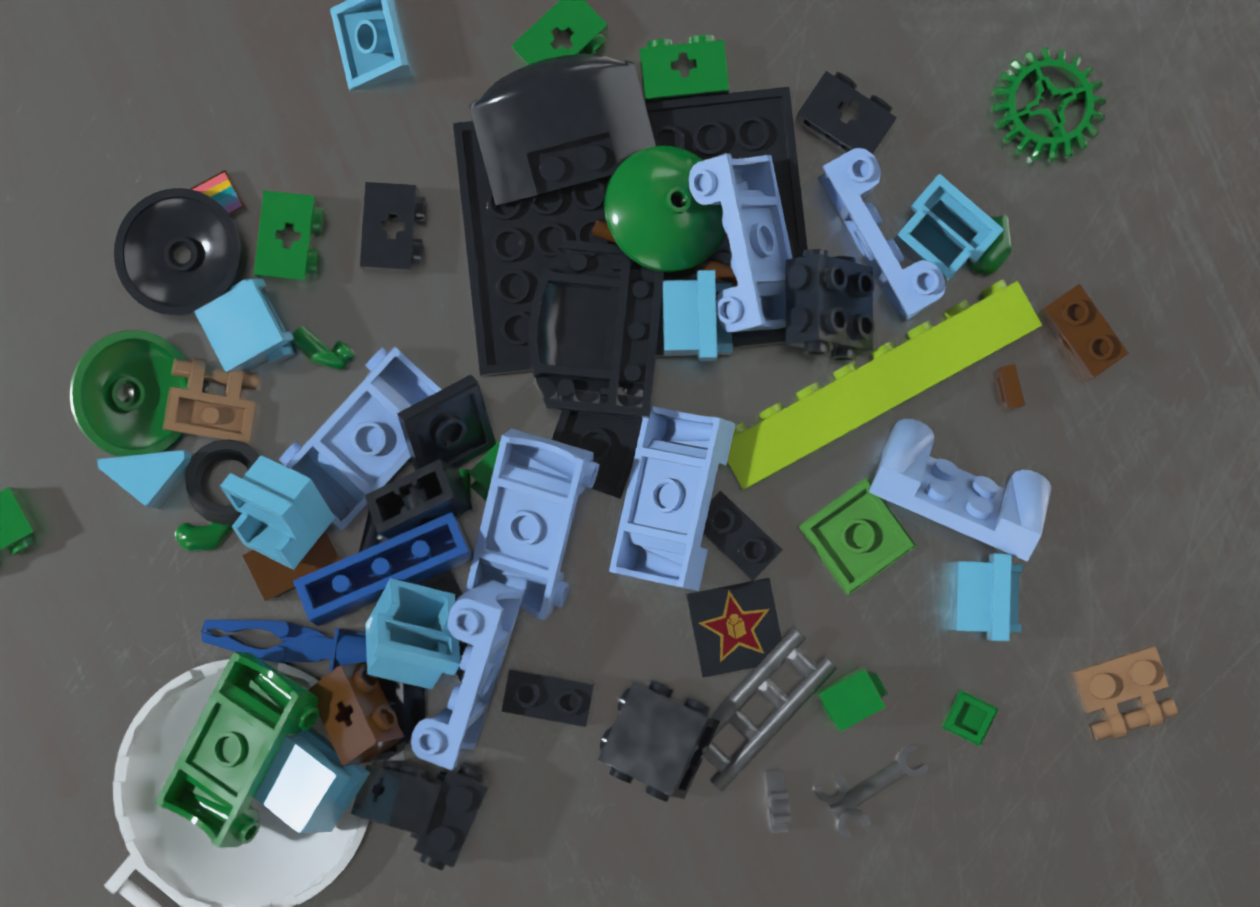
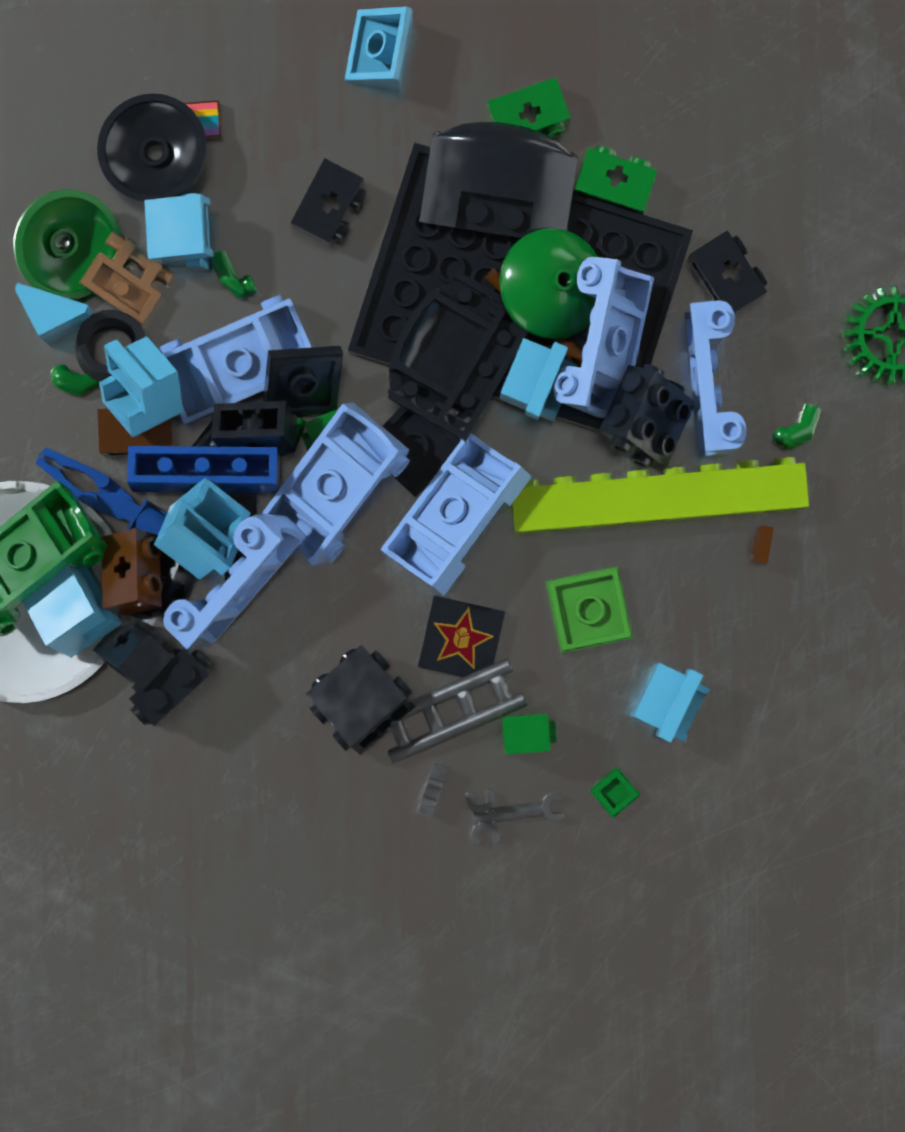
camera: 20 degrees right, 0 degrees up
green brick [253,190,324,285] -> none
black brick [501,668,595,727] -> none
black brick [703,490,783,581] -> none
light blue piece [869,419,1052,562] -> none
medium azure plate [894,173,1004,283] -> none
reddish brown brick [1038,283,1129,381] -> none
medium nougat plate [1073,646,1178,741] -> none

